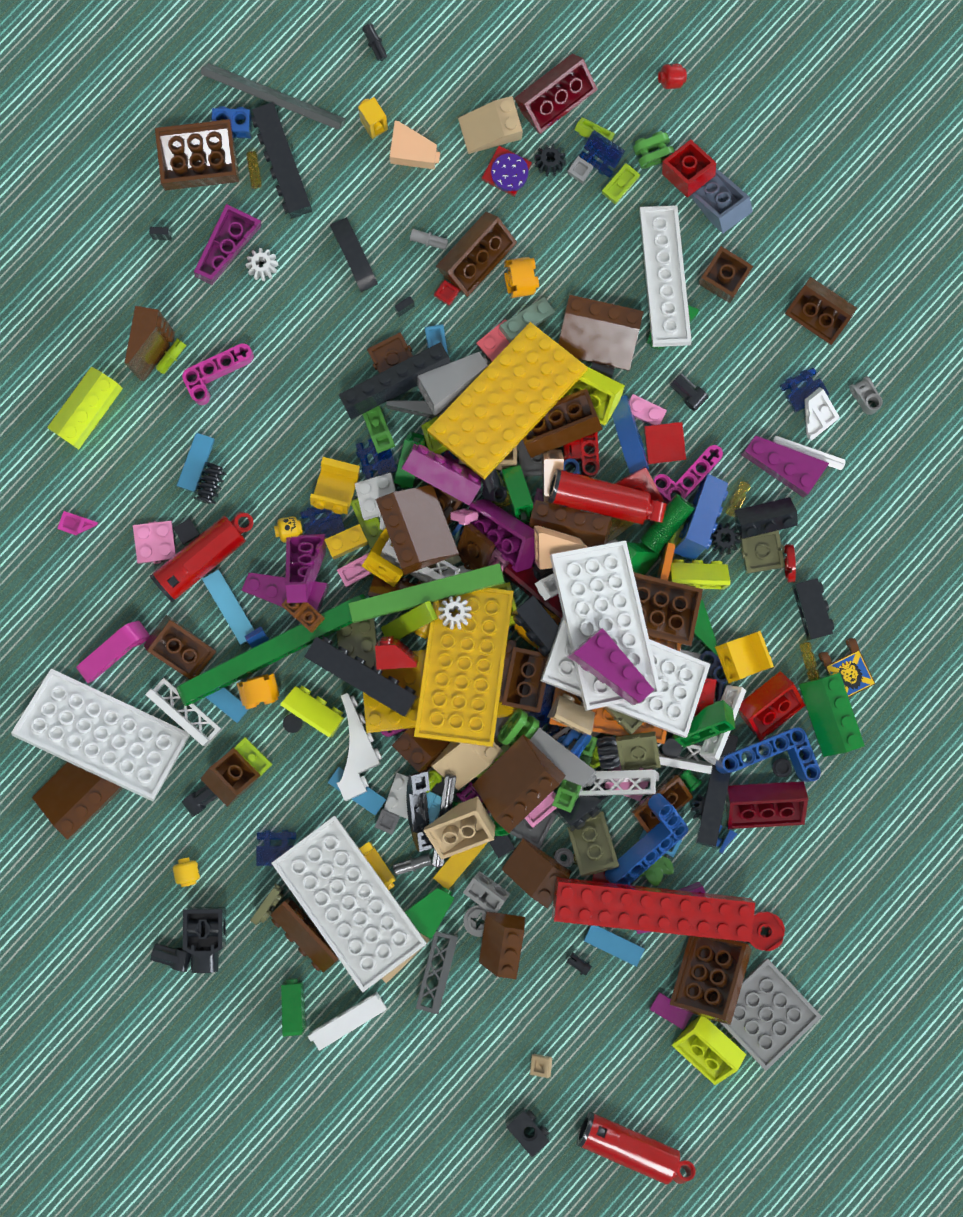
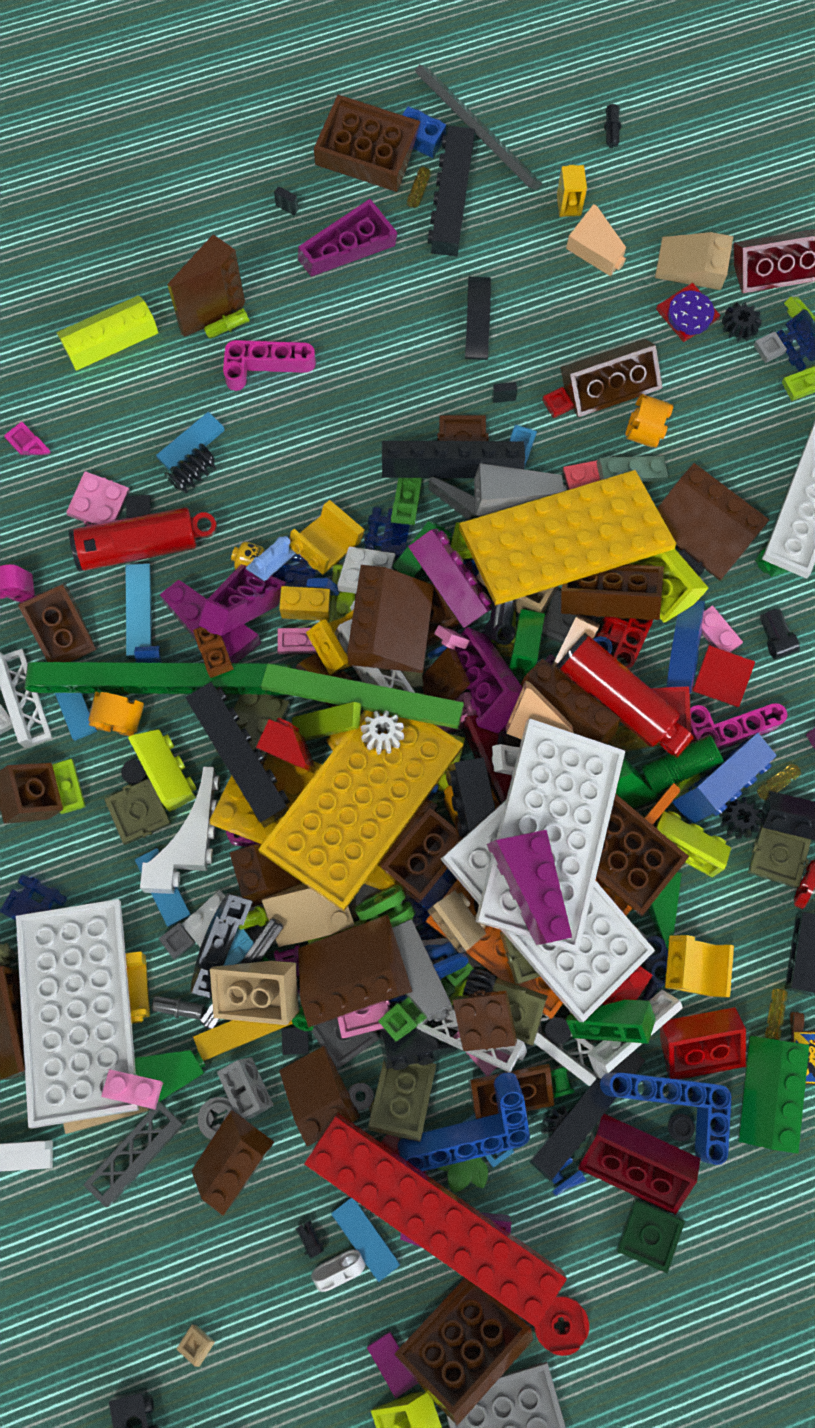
camera: 30 degrees right, 10 degrees down
white gear [246,248,278,281] -> none
light grey axle [410,229,448,250] -> none
none -> bright pink plate [101,1069,163,1110]
none -> olive plate [104,779,171,845]
none -> light blue hinge [246,536,296,581]
none -> blue tile [306,578,339,596]
none -> white piece [311,1250,365,1292]
none -> reddish brown plate [452,990,517,1051]
none -> dark green tile [616,1199,685,1274]

